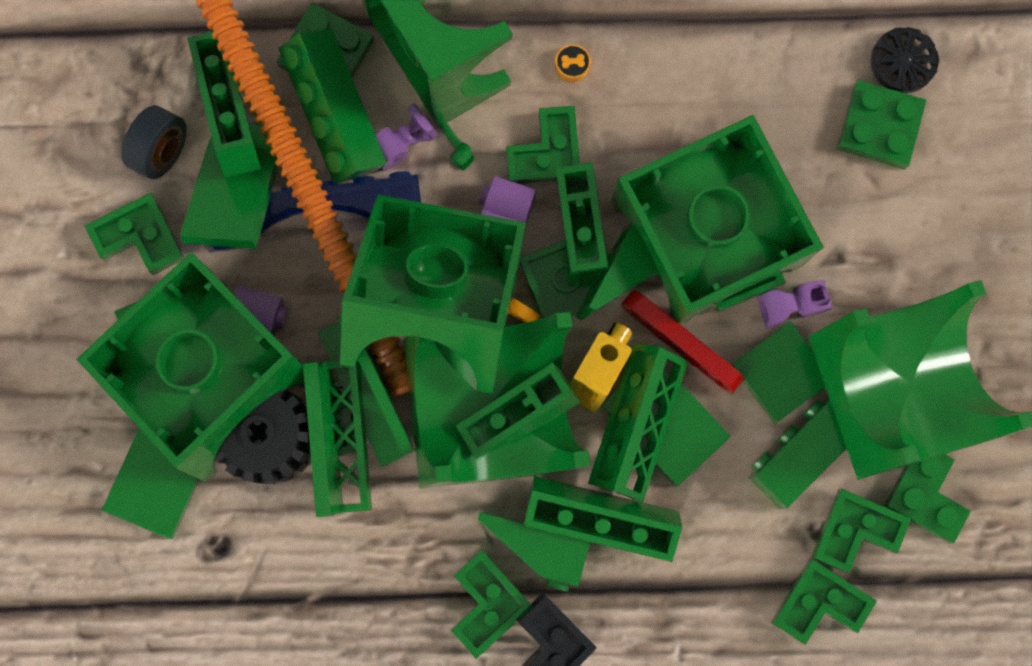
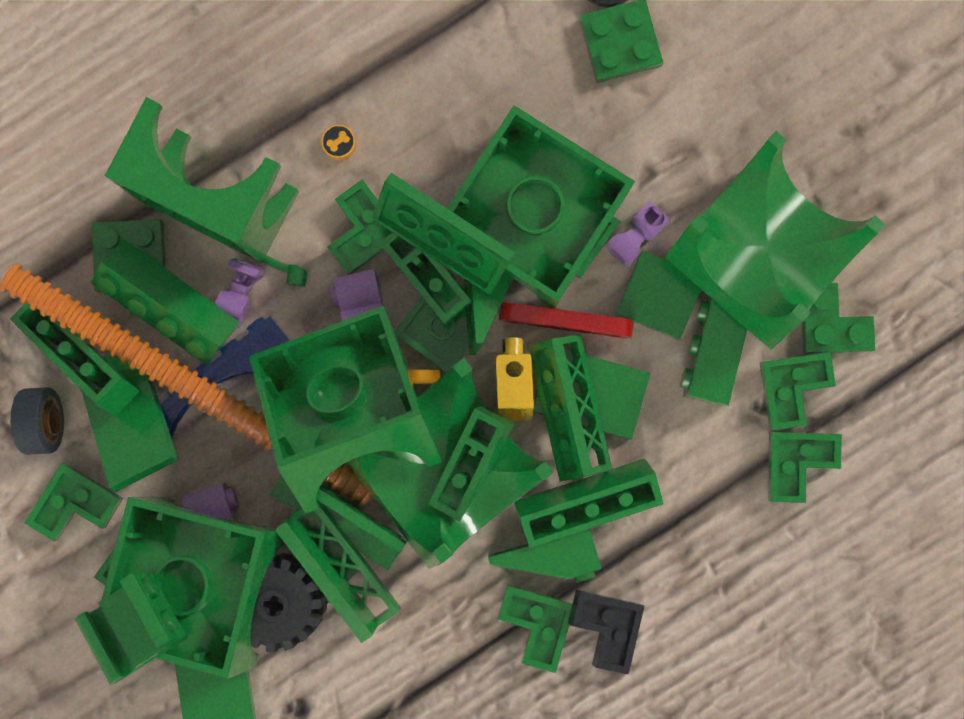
camera: 25 degrees left, 5 degrees up
none -> green piece [75,573,188,685]
none -> green tile [372,173,515,295]

